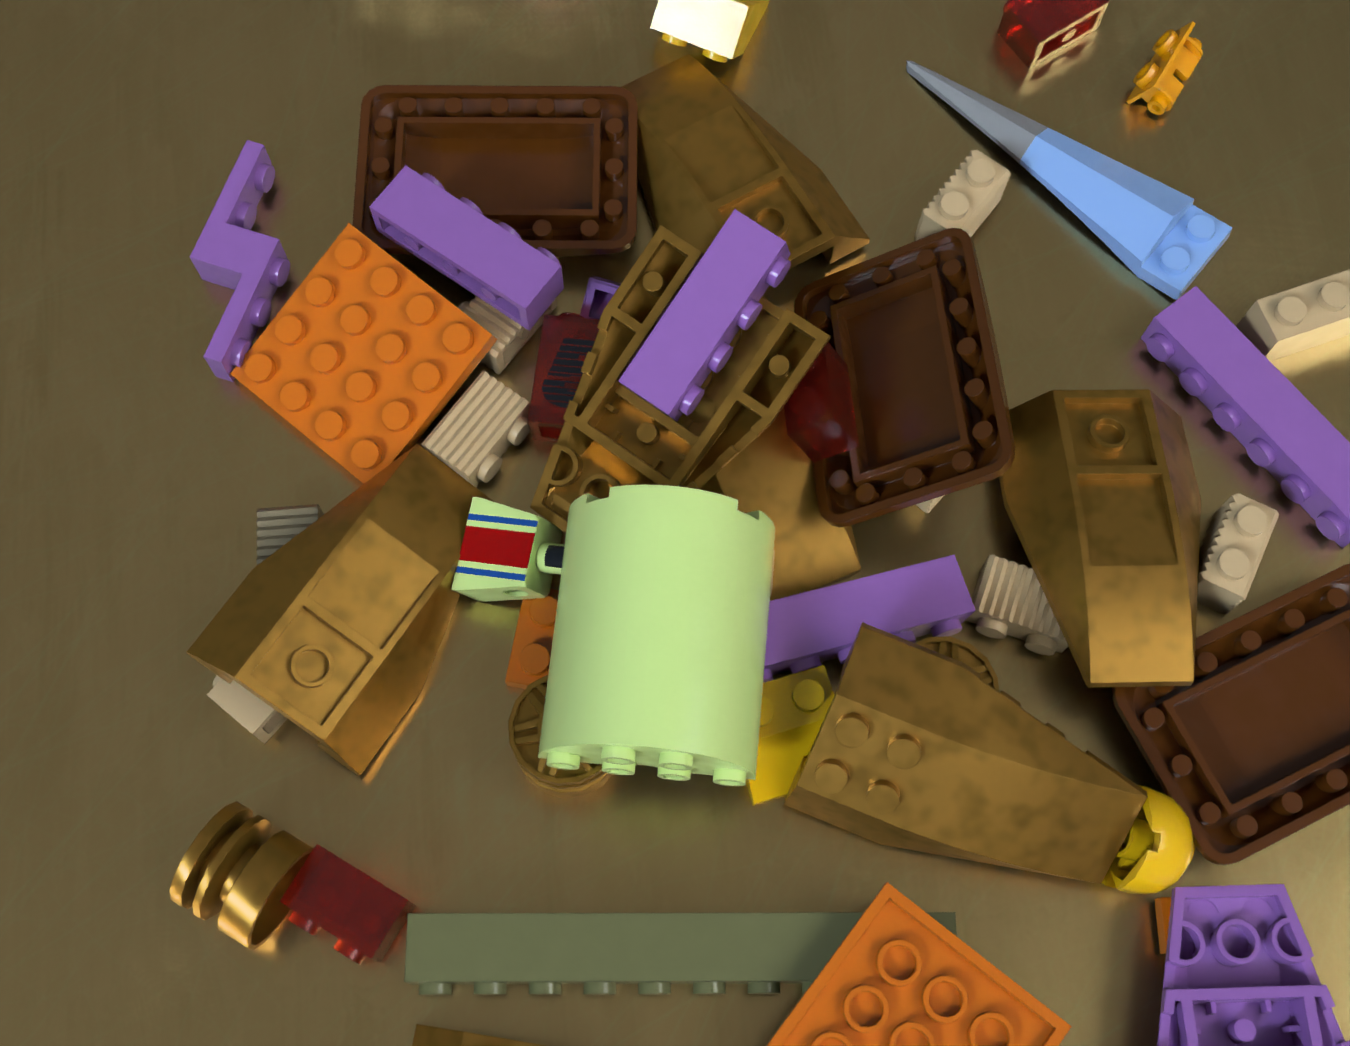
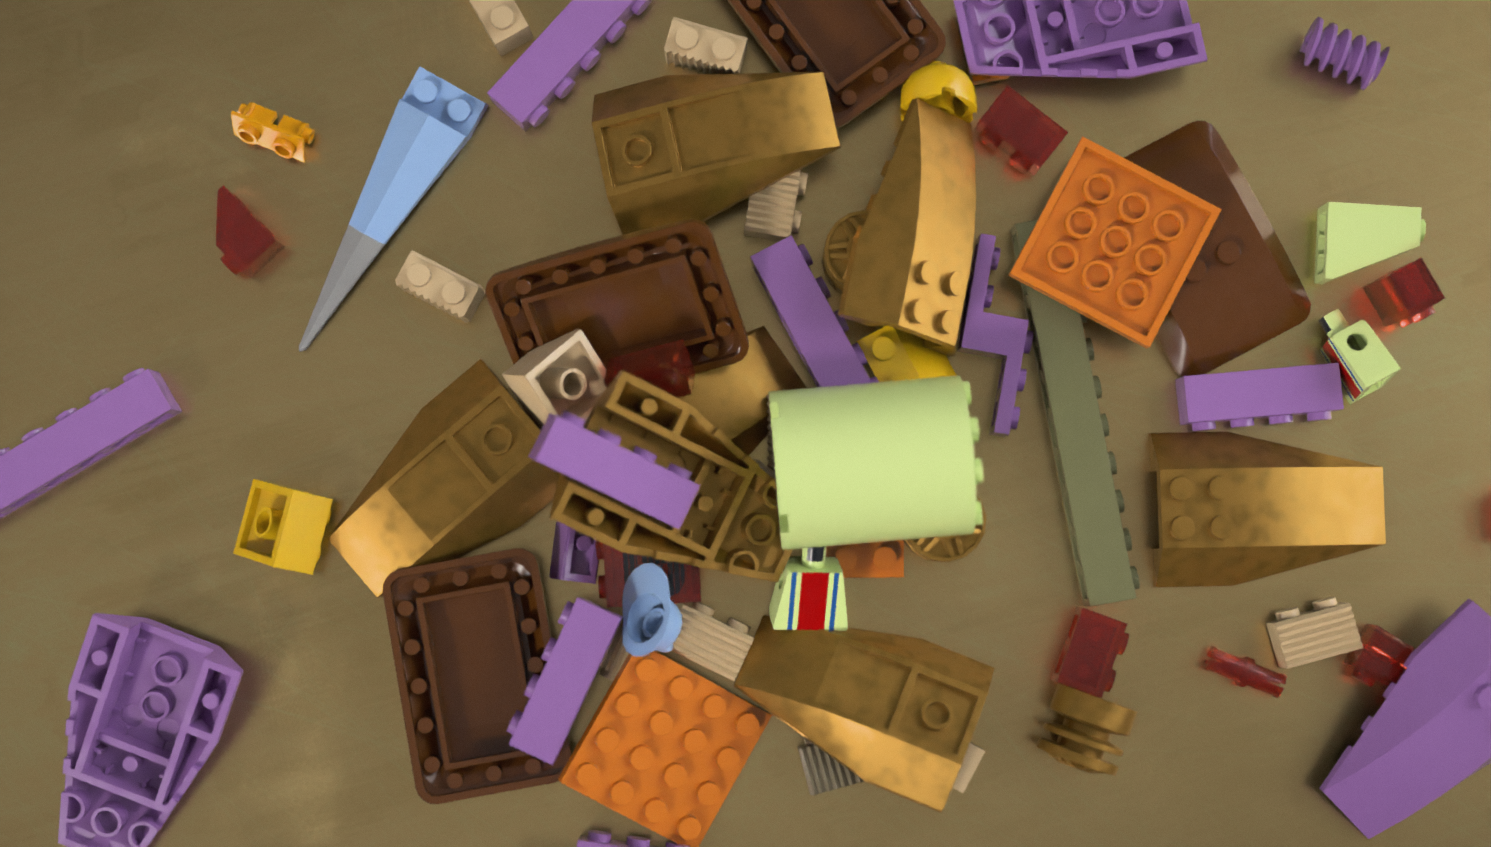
camera: 100 degrees left, 15 degrees up
none -> tan slope [502,329,613,430]
none -> light blue piece [622,563,682,656]
none -> medium lavender bracket [957,233,1033,437]
none -> clear red brick [975,85,1068,176]

